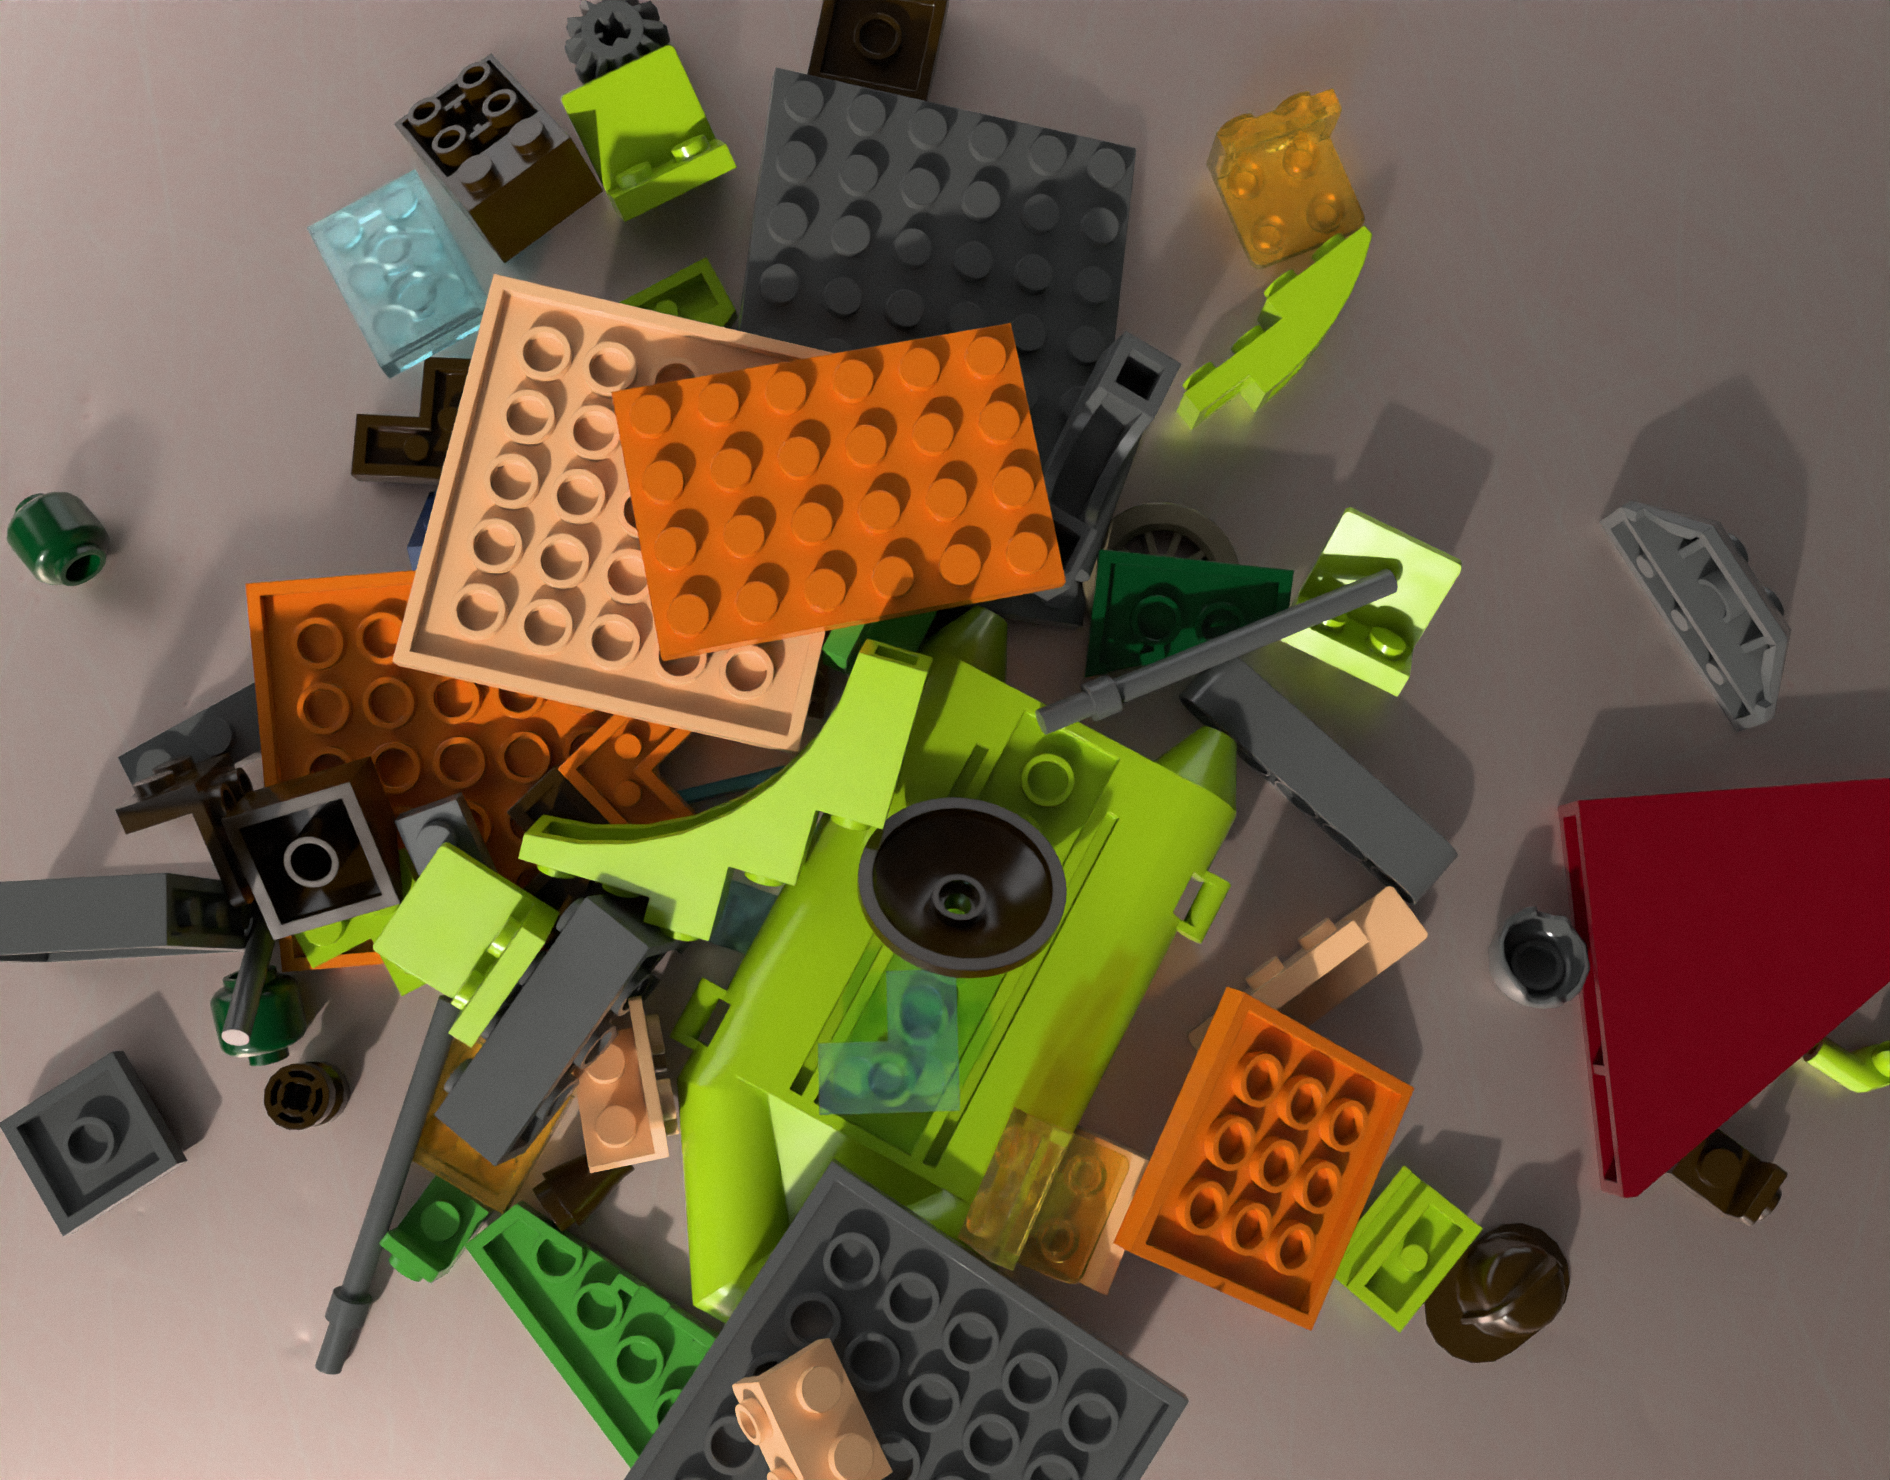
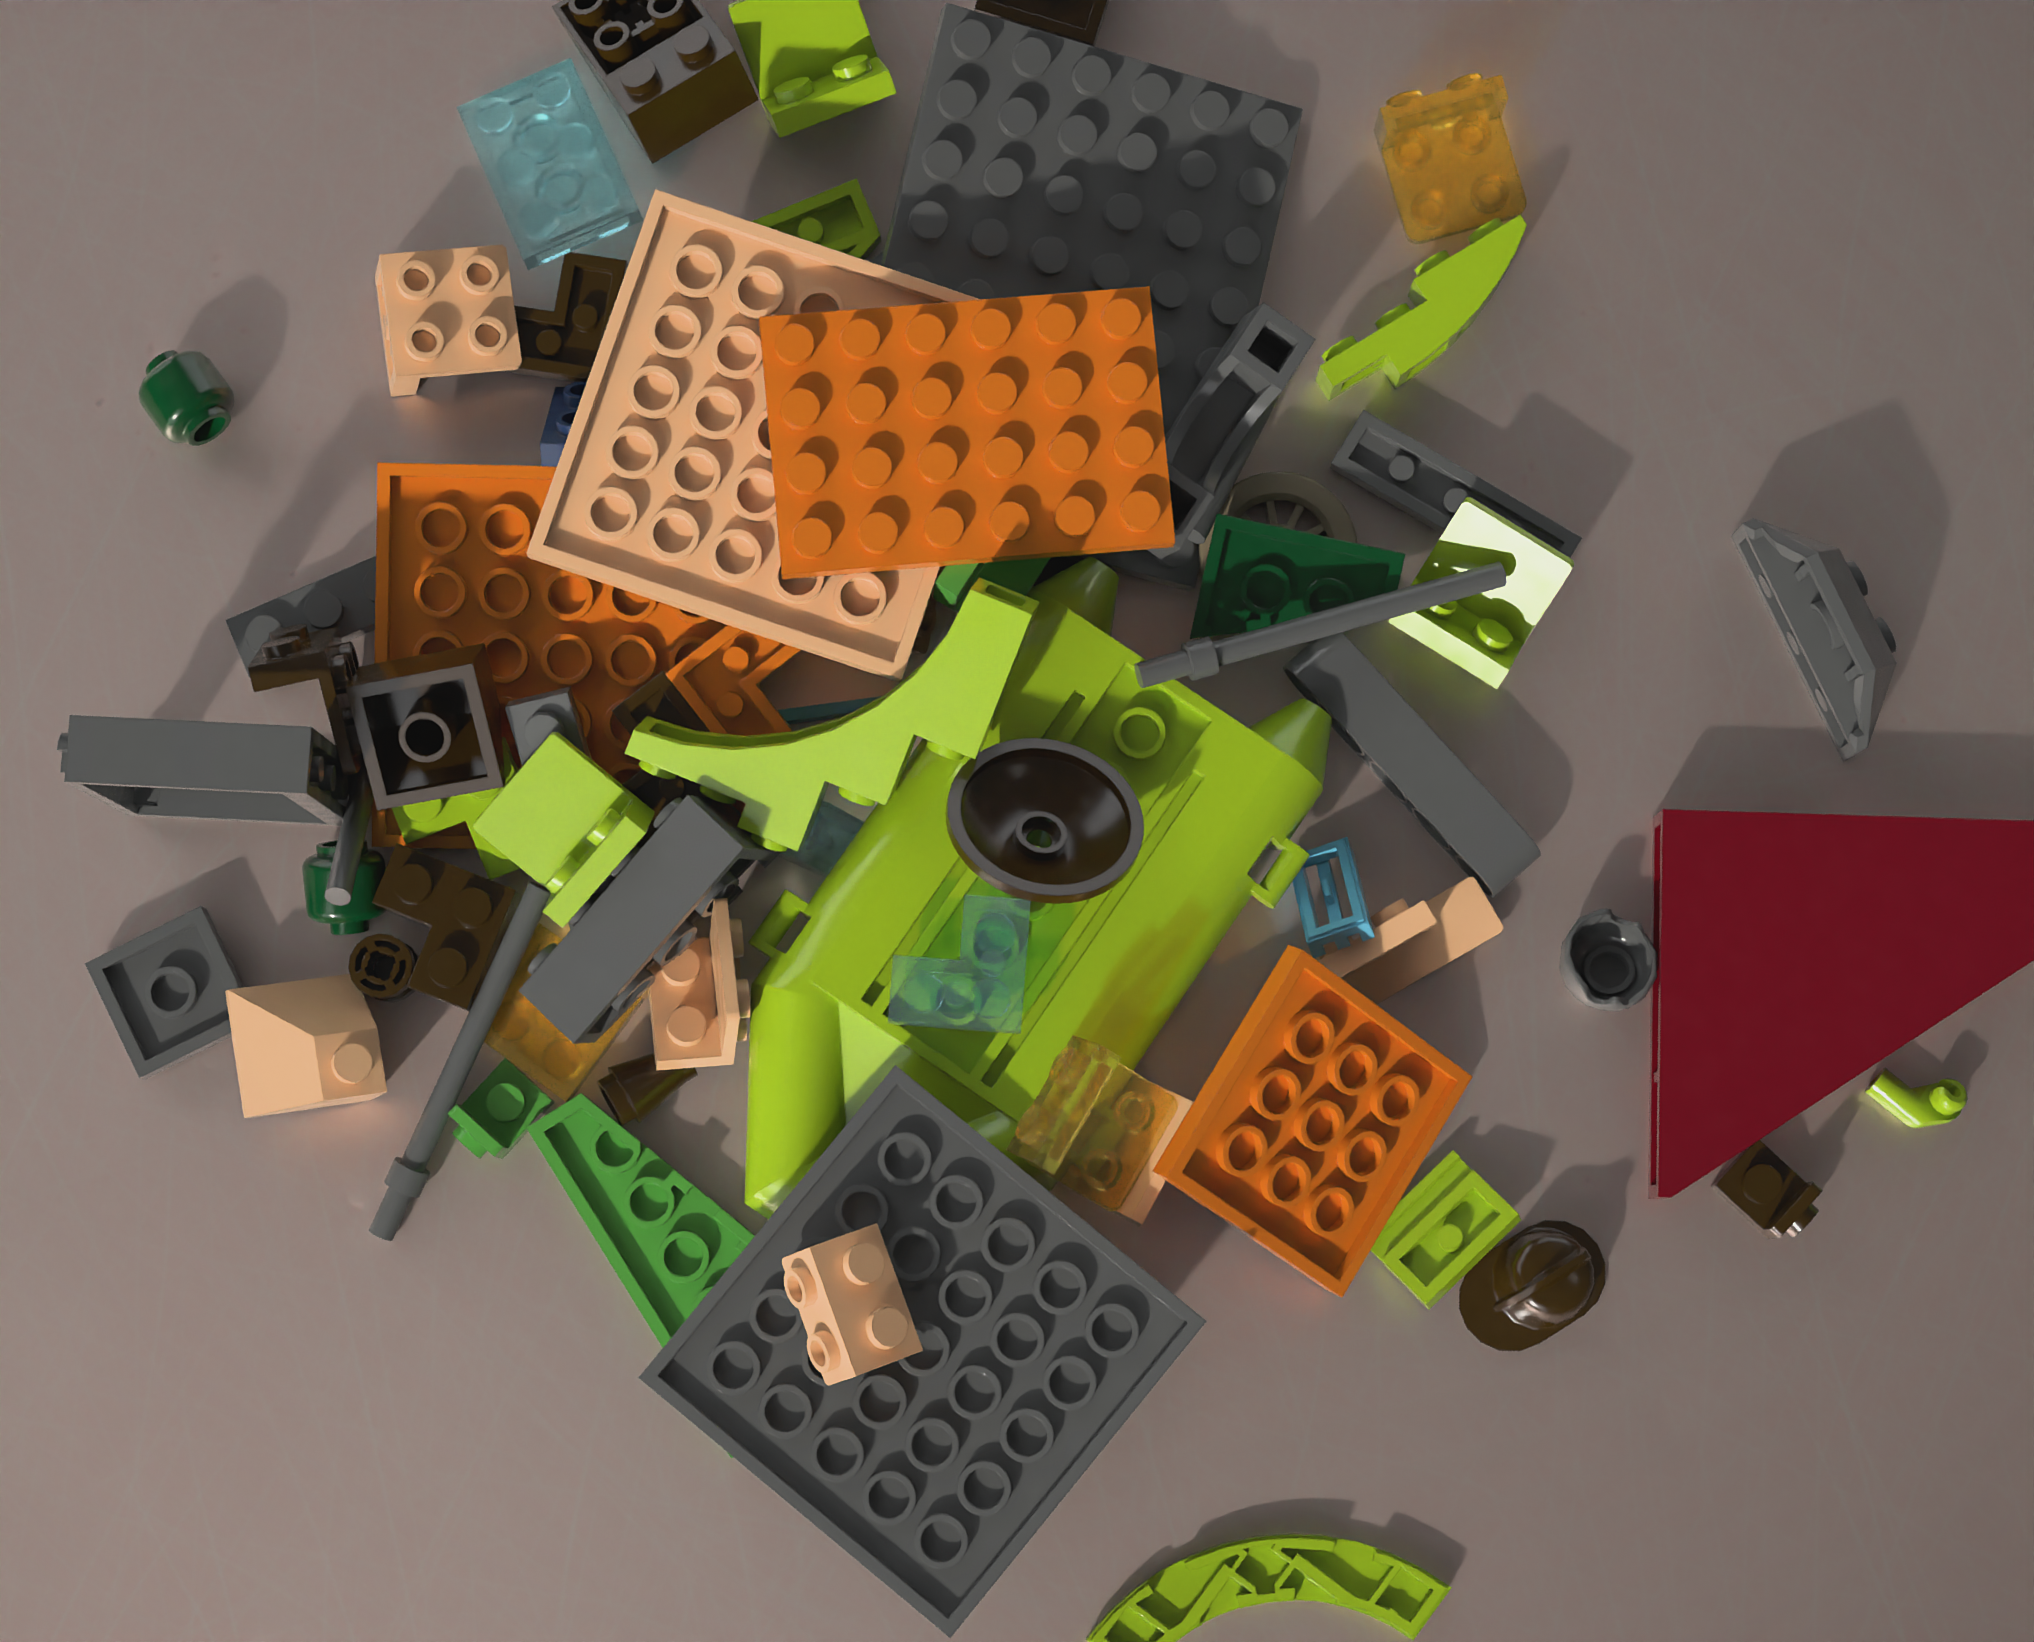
camera: 10 degrees right, 0 degrees up
none -> light nougat slope [225,974,387,1118]
none -> dark brown brick [372,843,523,1012]
none -> light nougat bracket [375,245,522,397]
none -> medium azure tile [1293,837,1375,958]
none -> dark grey plate [1330,410,1582,558]

